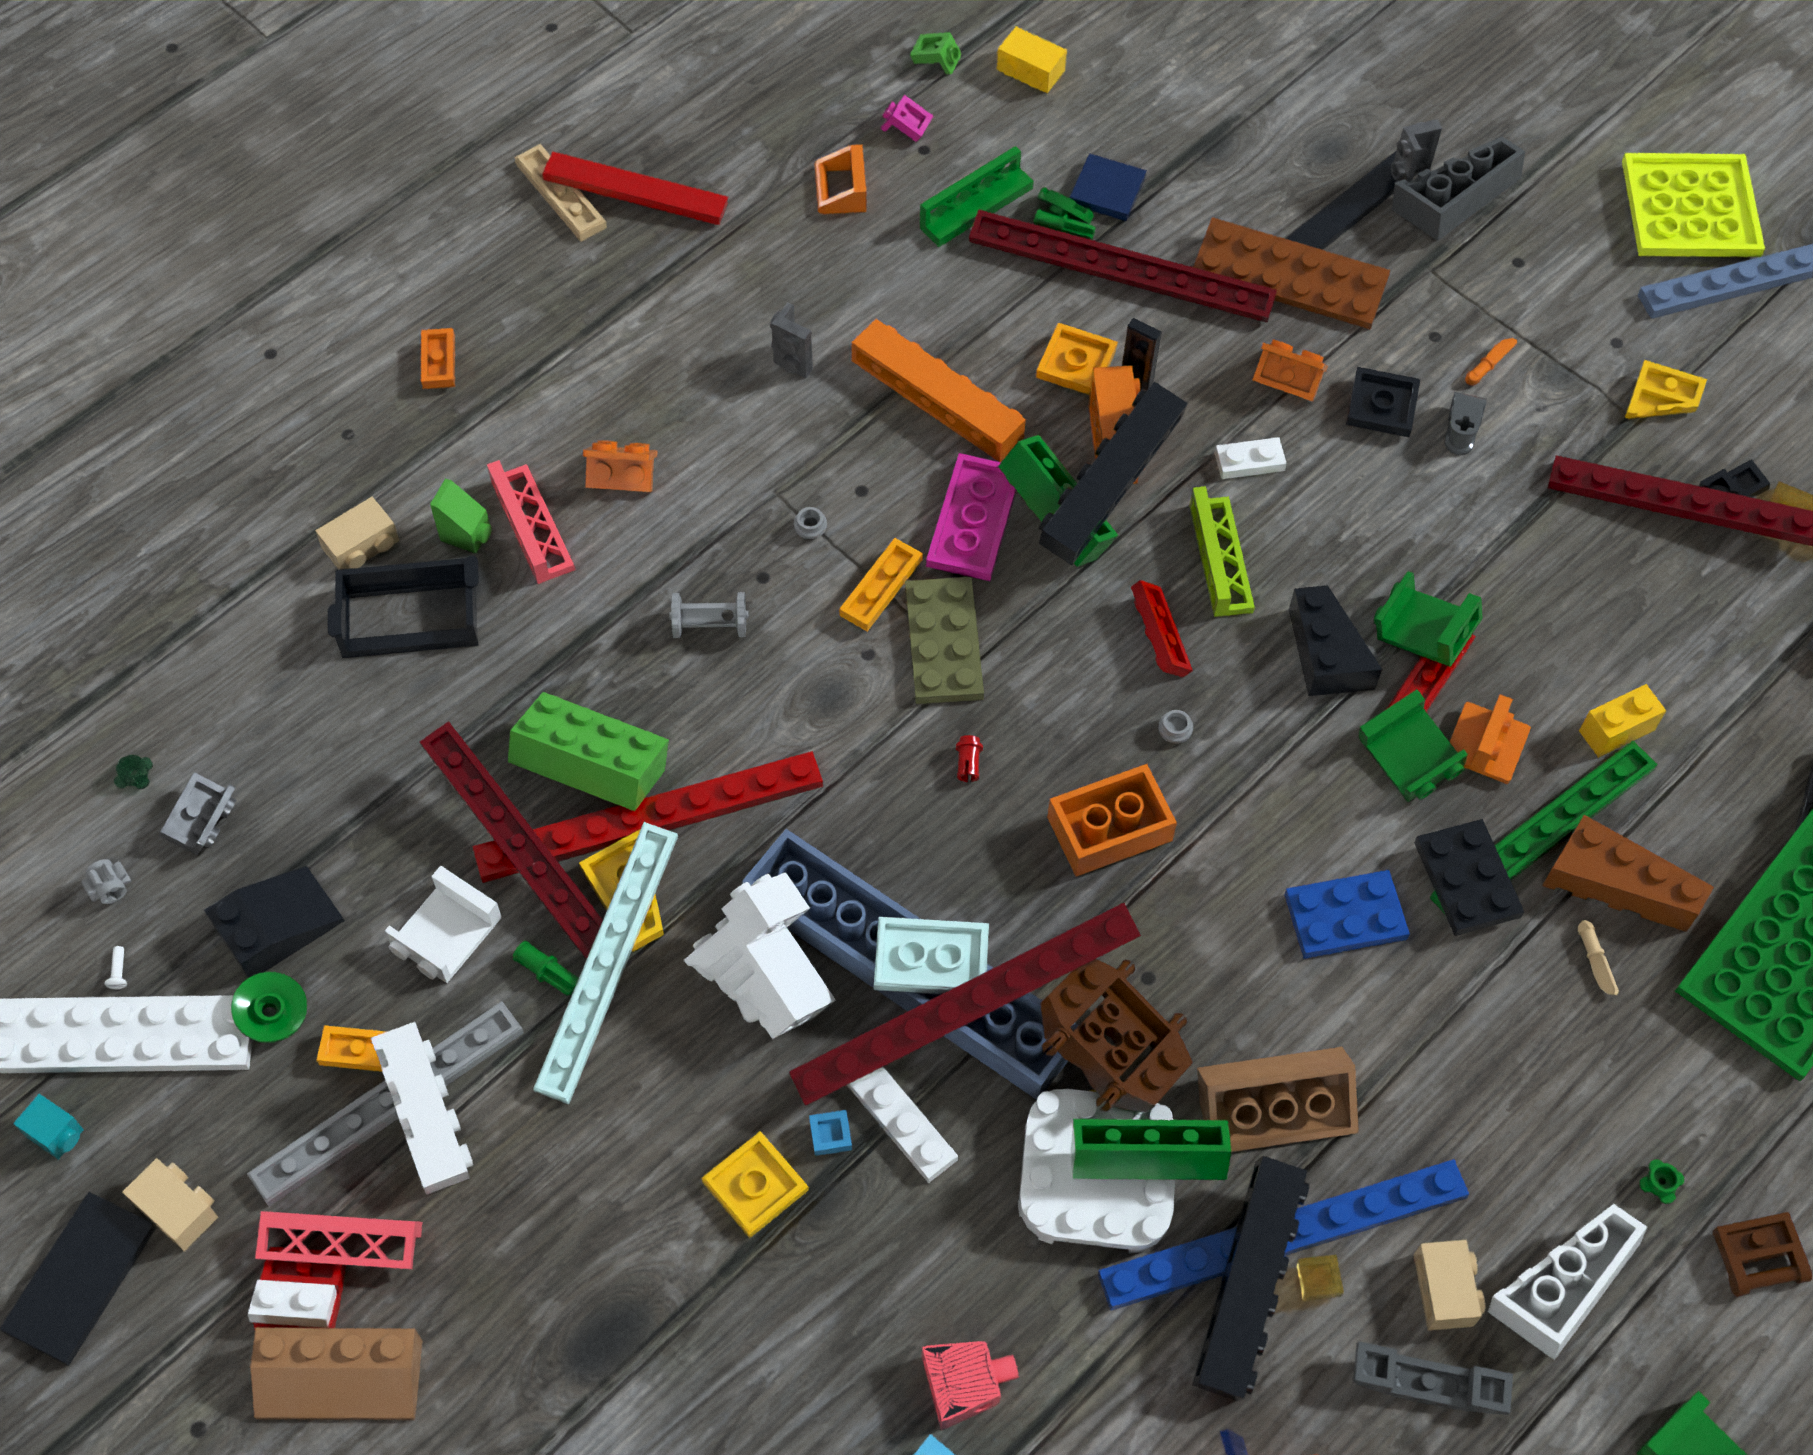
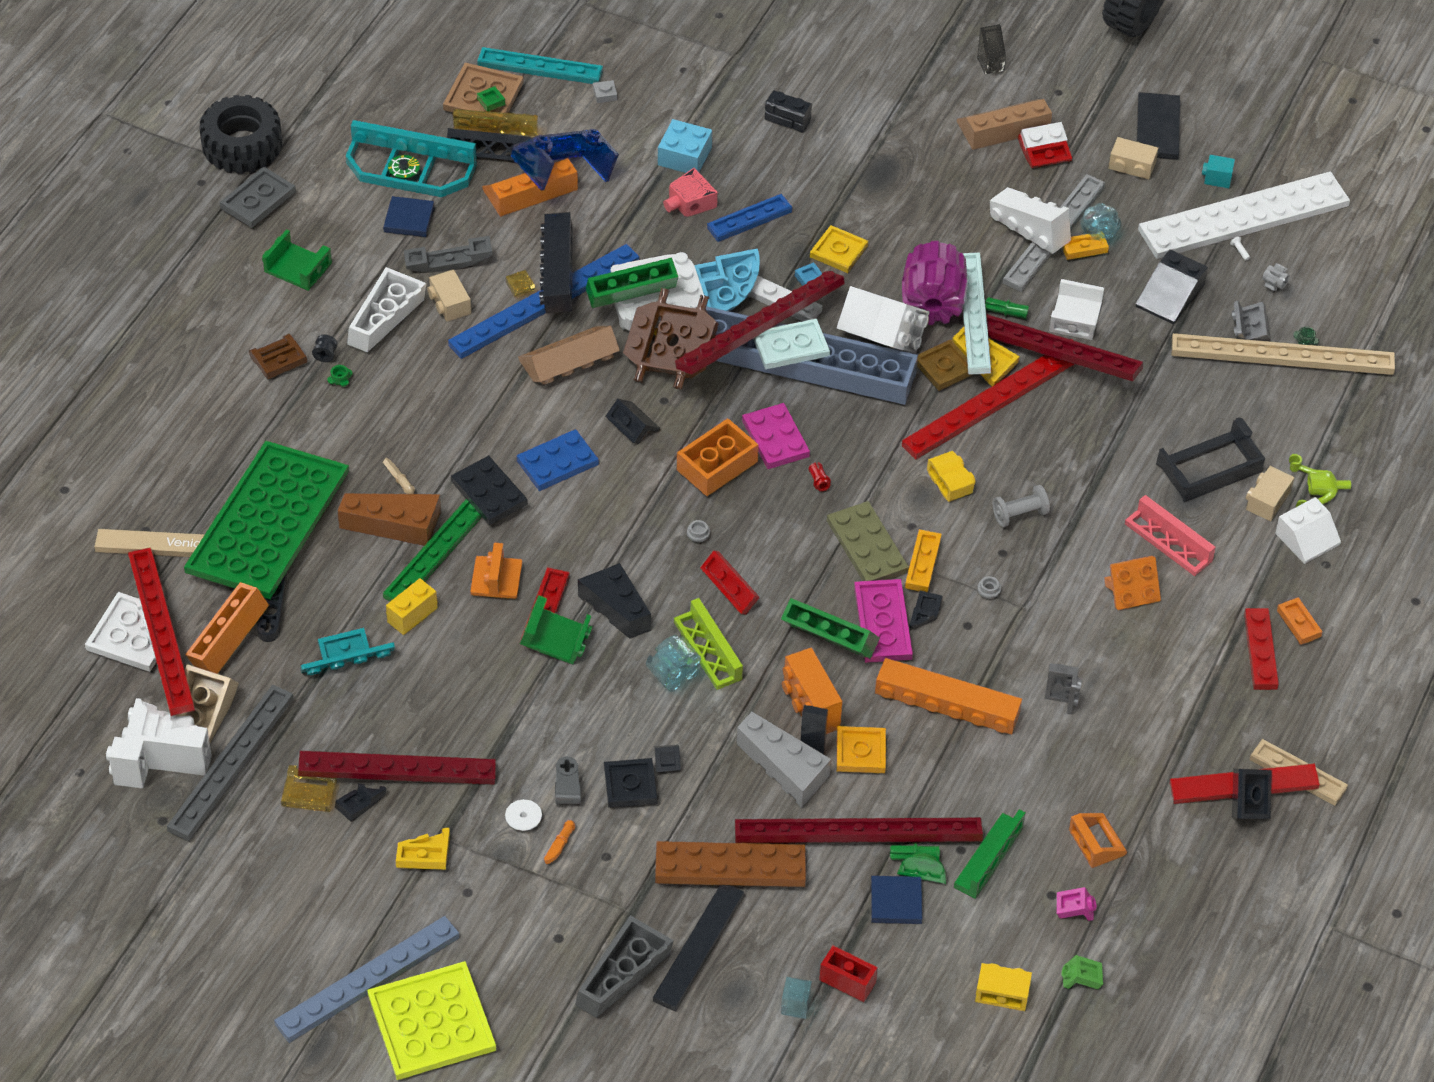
camera: 160 degrees right, 10 degrees down
green dish [231,972,307,1043] -> none
coral fence [255,1211,423,1269] -> none
bright green slope [430,478,492,554] -> none
bright green brick [508,692,669,811] -> none
black brick [1038,382,1188,565] -> none
white plate [1215,437,1287,479] -> none
orange bracket [1252,339,1328,401] -> none
green panel [1358,689,1468,802] -> none
flat silver bracket [1391,119,1442,182] -> none
none -> teal bracket [300,628,395,675]
none -> black wheel [312,334,338,362]
none -> white piece [505,799,542,831]
none -> black panel [605,398,660,444]
none -> clear light blue brick [646,635,701,692]
none -> black plate [654,744,681,772]
none -> medium azure brick [694,249,760,311]
none -> blue tile [707,194,792,242]
none -> light grey wedge [737,711,831,808]
none -> dark pink plate [742,403,810,469]
none -> clear light blue brick [781,977,812,1019]
none -> red brick [819,945,878,1002]
none -> magenta wheel [902,241,968,325]
none -> black slope [909,591,943,629]
none -> pearl gold plate [917,339,973,391]
none -> yellow brick [927,451,975,502]
none -> clear light blue plant [1080,203,1121,241]
none -> tan plate [1171,333,1395,375]
none -> black slope [1232,768,1272,819]
none -> red plate [1244,608,1279,690]
none -> white slope [1275,497,1341,564]
none -> lime piece [1289,454,1351,507]

